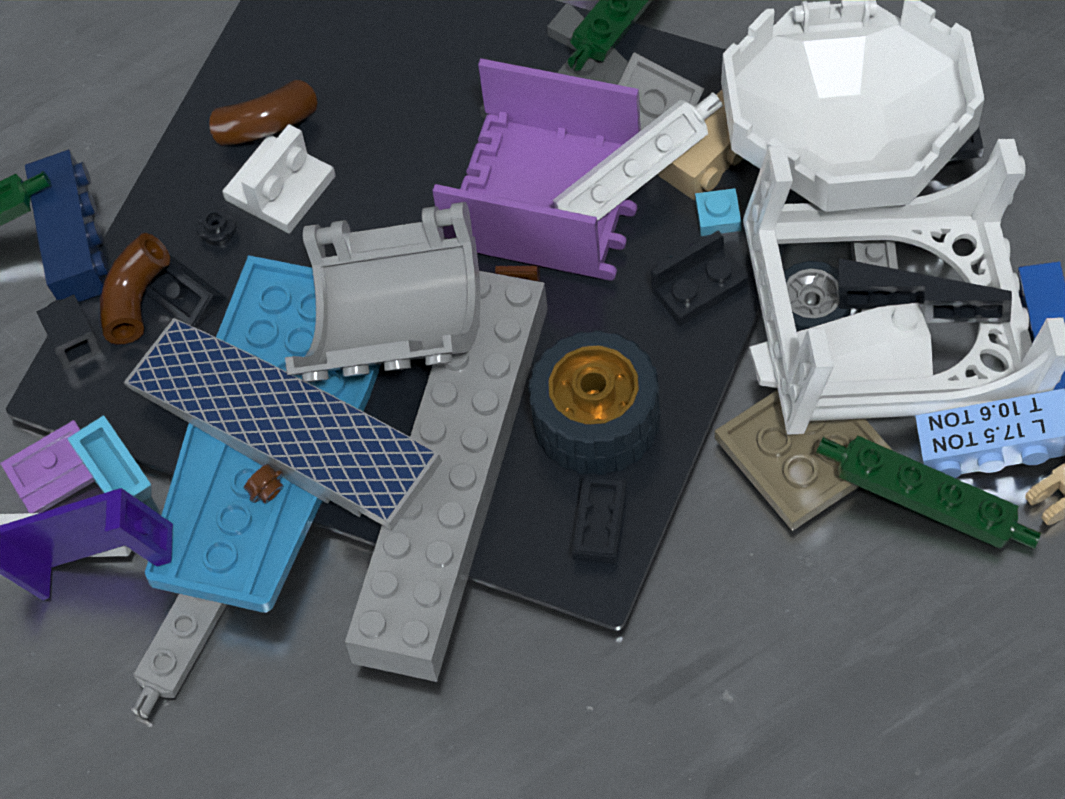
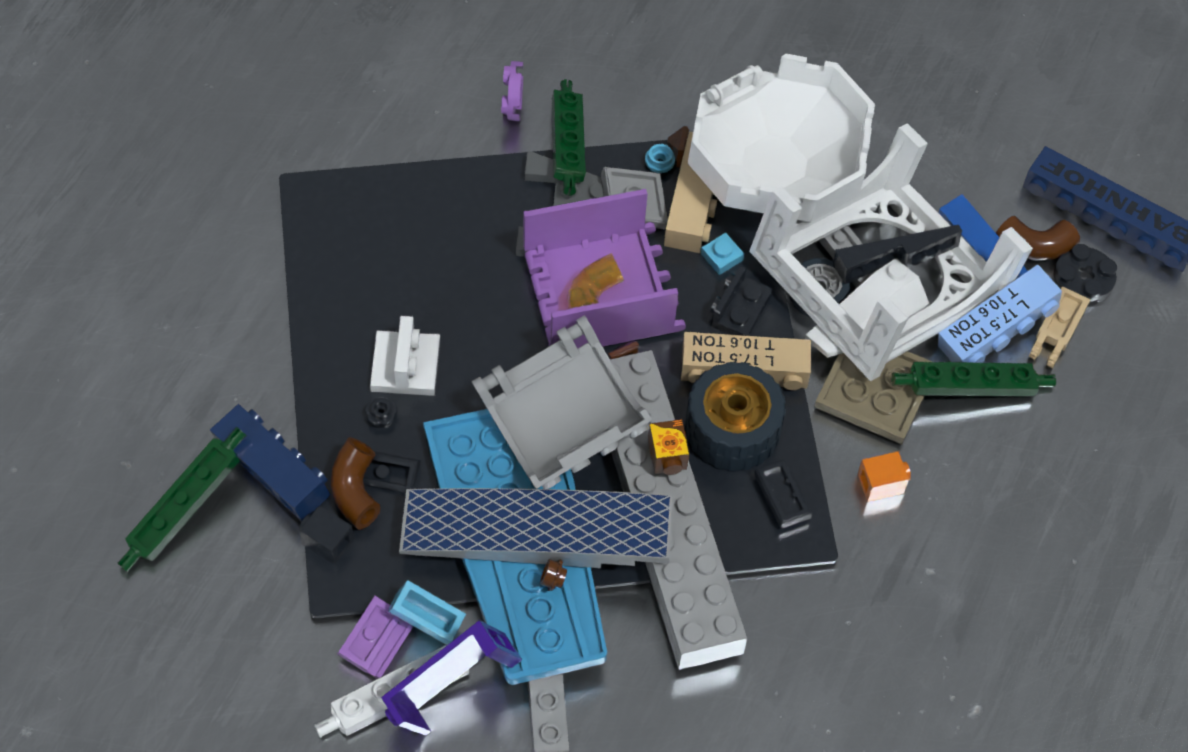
camera: 40 degrees left, 0 degrees up
reddish brown cylinder [209,80,318,146] -> none
white plate [553,92,723,221] -> none
none -> clear yellow cylinder [567,253,625,309]
none -> medium azure plate [645,144,675,173]
none -> brick [648,419,689,475]
none -> tan brick [681,332,811,390]
none -> orange brick [857,451,911,502]

